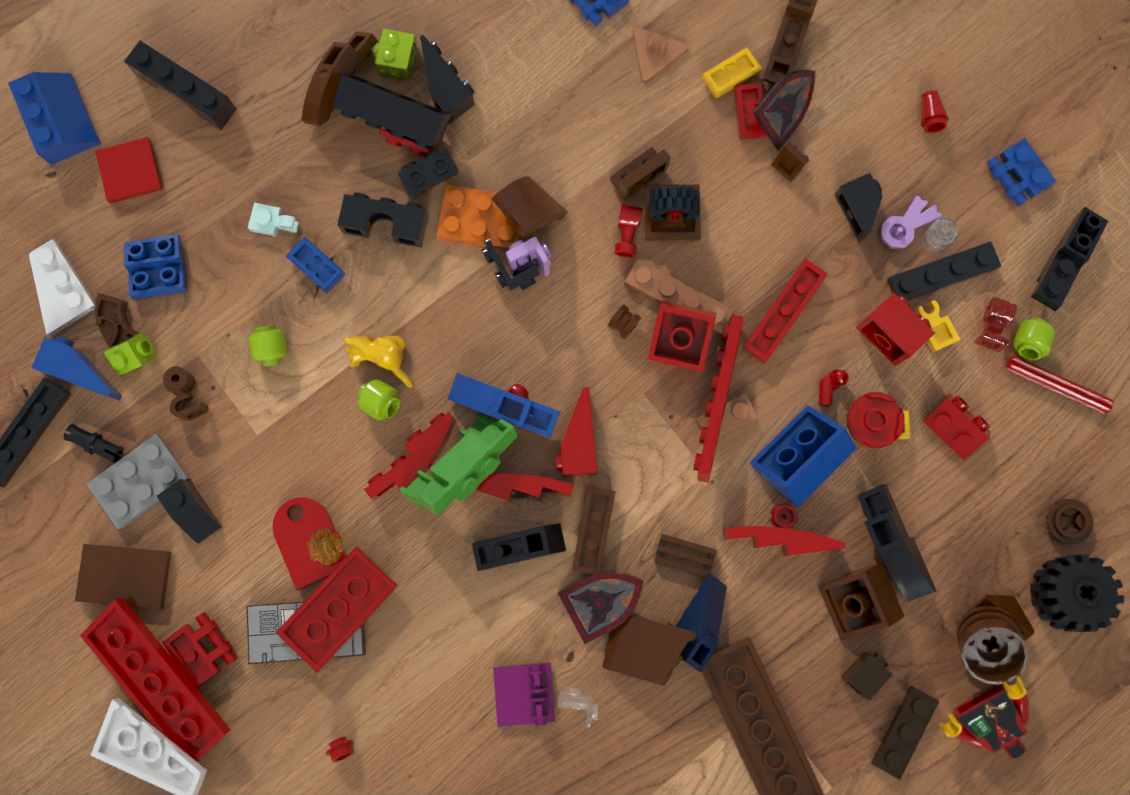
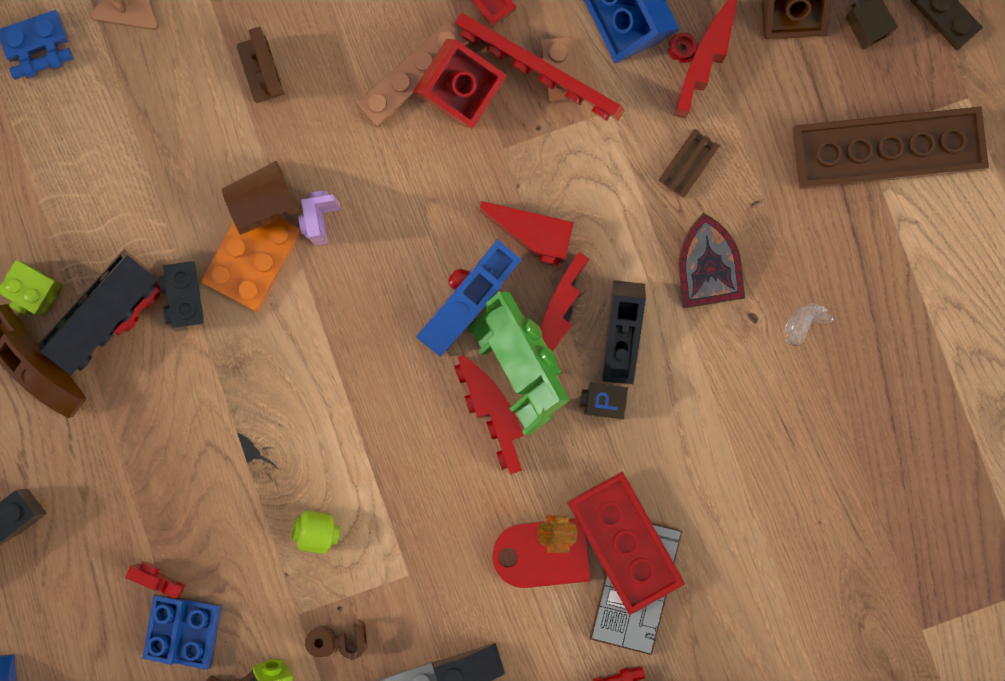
camera: 70 degrees left, 5 degrees up
red tile [95,137,163,204] -> none
light aqua plate [248,203,299,237] -> none
blue plate [286,236,346,294] -> none
red plate [326,737,355,763] -> none
black arch [337,193,428,248] -> none
yellow animal [344,336,413,388] -> none
lime head [358,379,400,421] -> none
black slope [420,35,475,124] -> none
black bracket [481,239,540,291] -> none
magenta hinge [493,662,555,727] -> none
reddish brown plate [572,486,616,575] -> none
reddish brown slope [602,615,697,686] -> none
reddish brown wheel [607,304,641,339] -> none
red leg [614,205,643,258] -> none
plate [644,185,701,240] -> none
dark blue slope [675,573,727,672] -> none
none -> red plate [125,561,186,599]
none -> dark brown brick [580,383,628,420]

